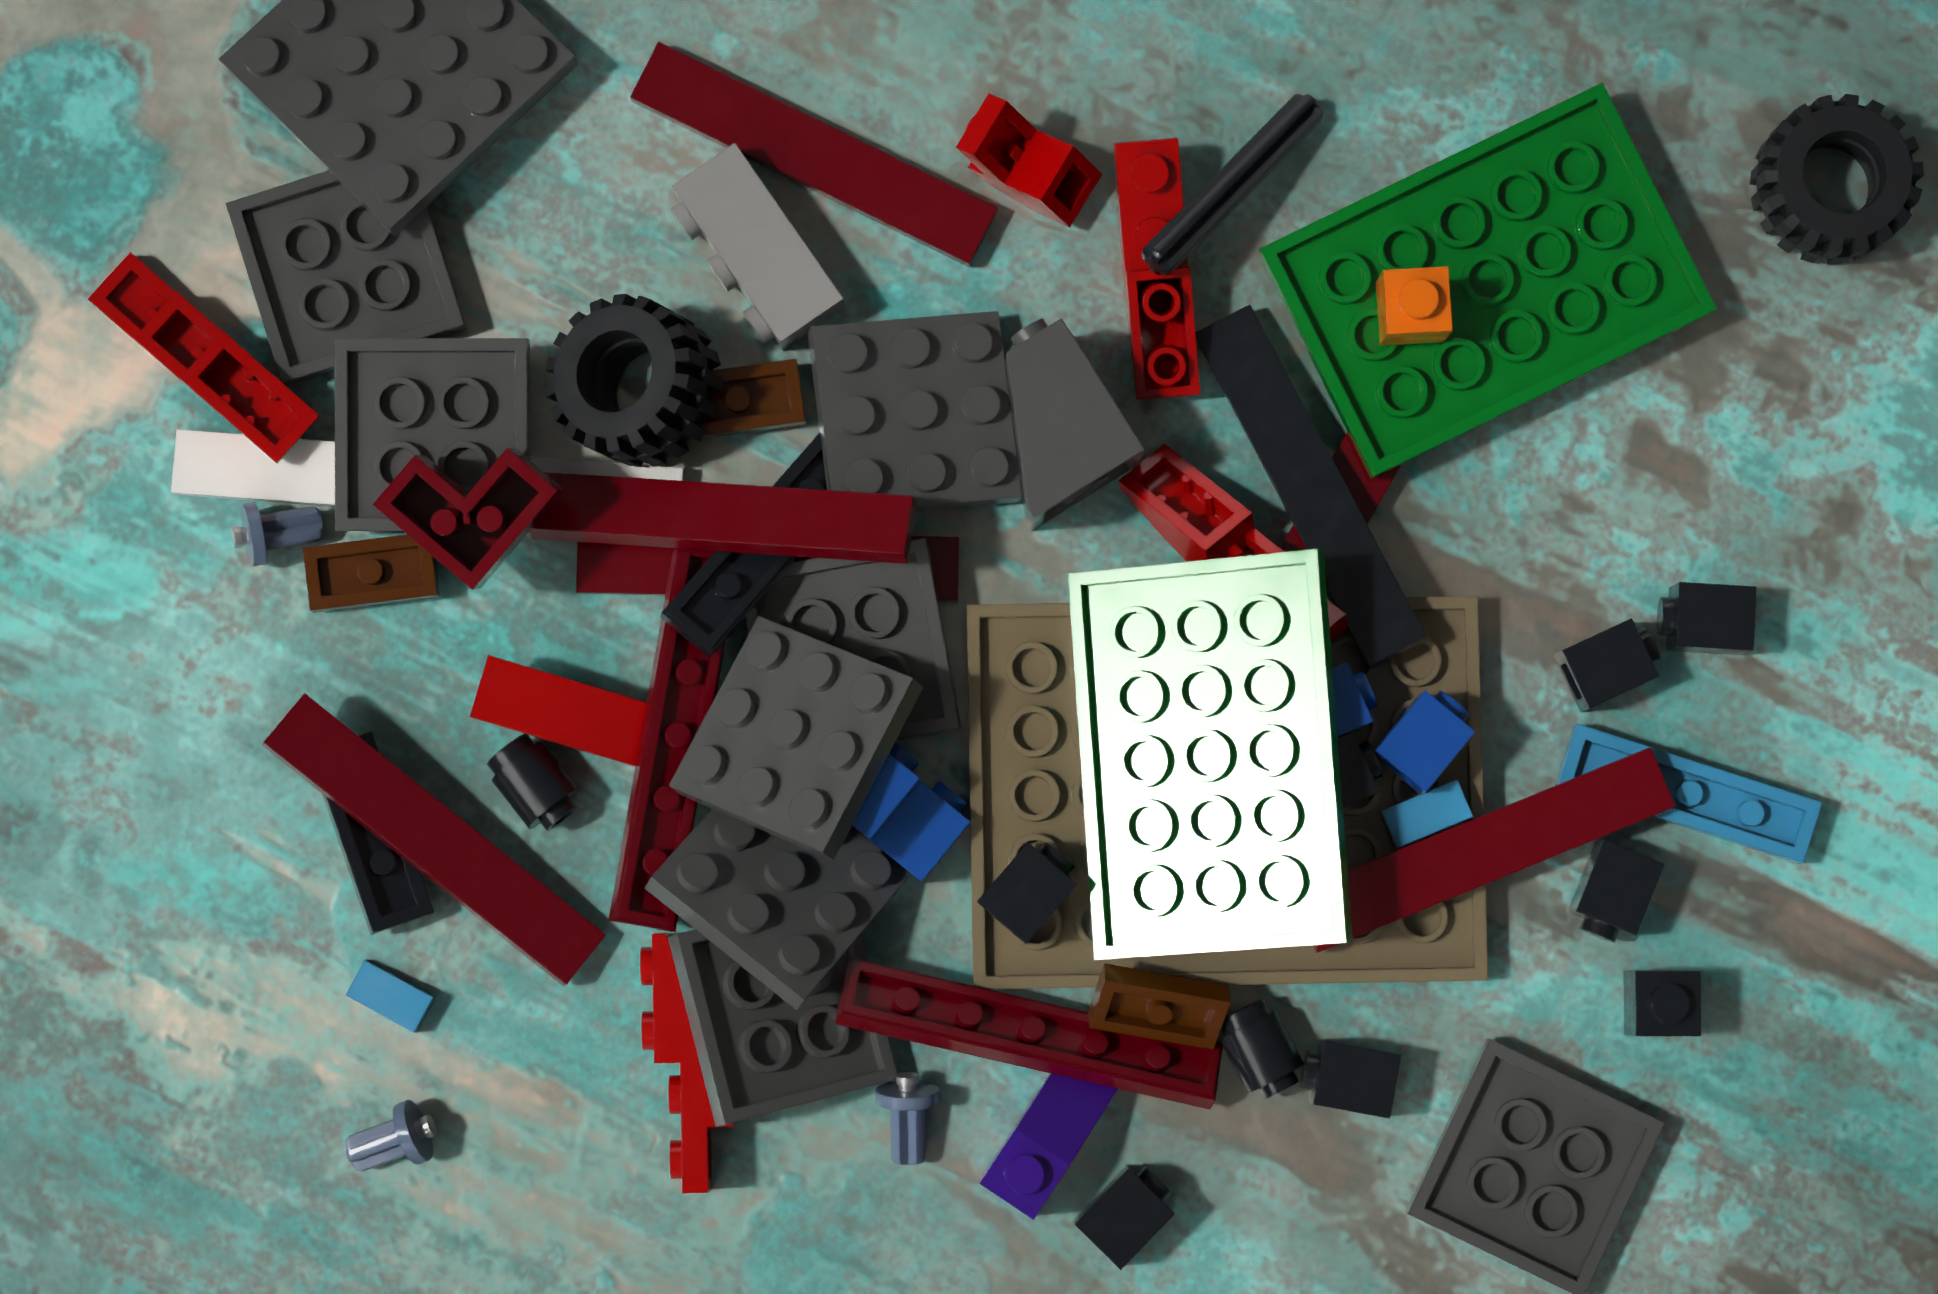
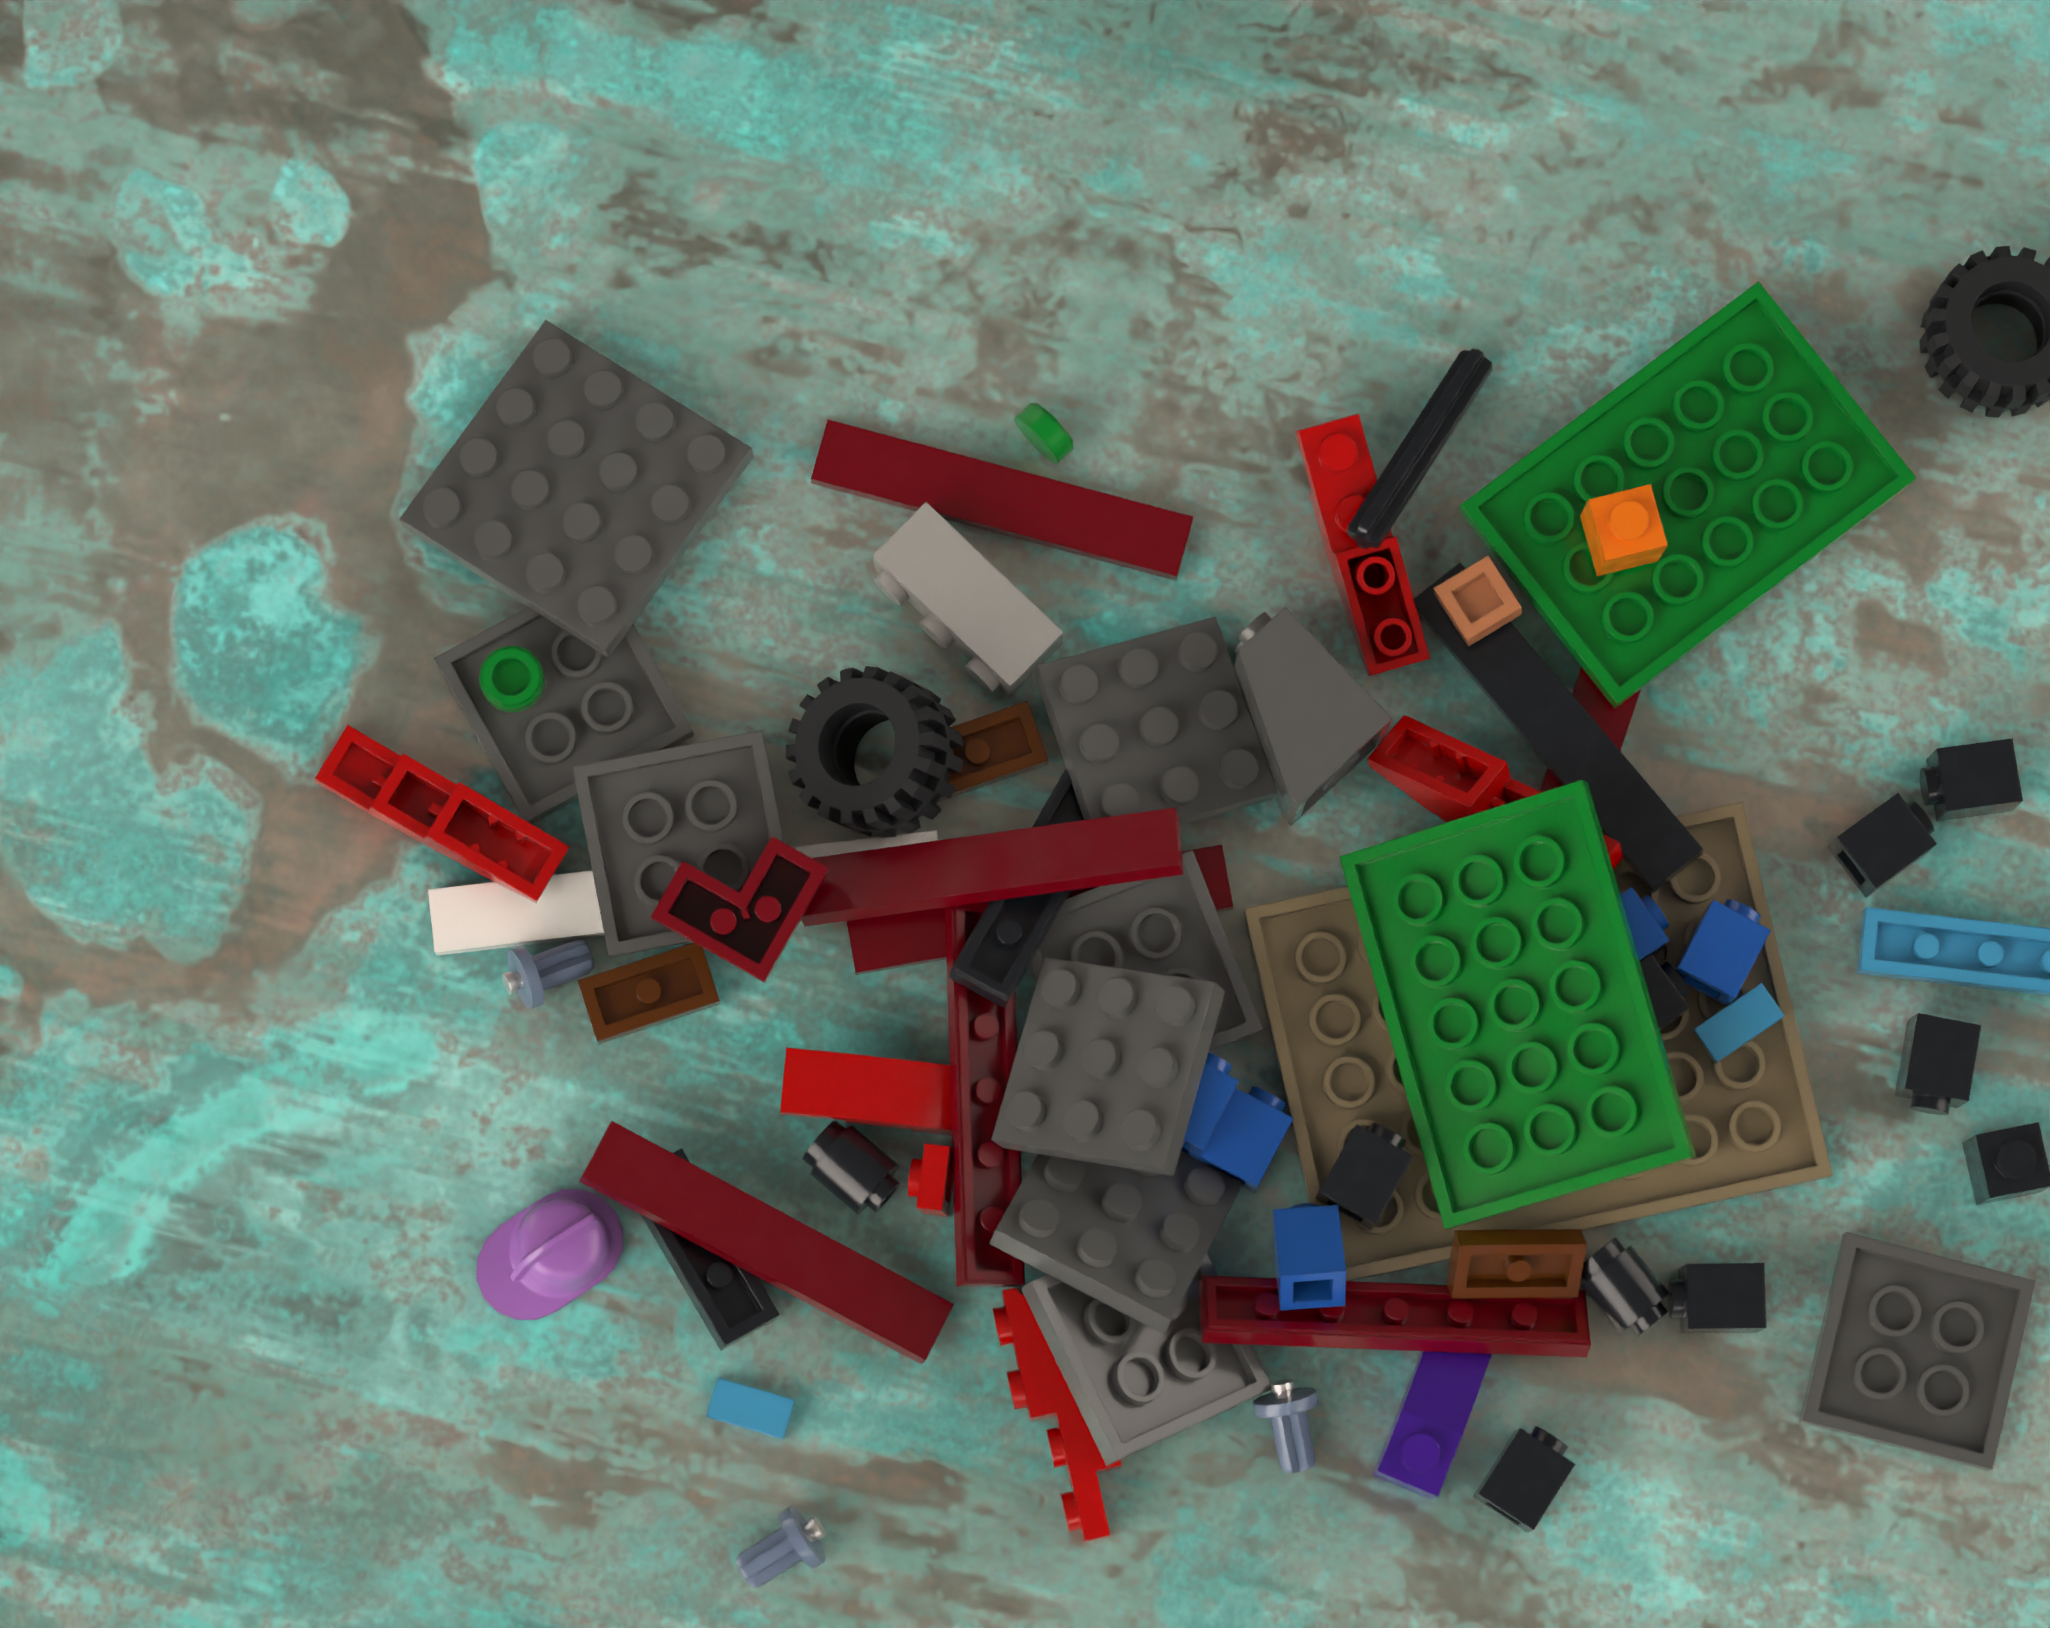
camera: 15 degrees left, 5 degrees down
red brick [956,93,1103,228] -> none
dark red tile [1313,747,1676,953] -> none
none -> medium lavender piece [477,1189,623,1320]
none -> green tile [479,646,545,713]
none -> red plate [908,1143,953,1217]
none -> green tile [1014,403,1074,464]
none -> blue brick [1273,1203,1346,1311]
none -> nougat plate [1434,556,1523,647]

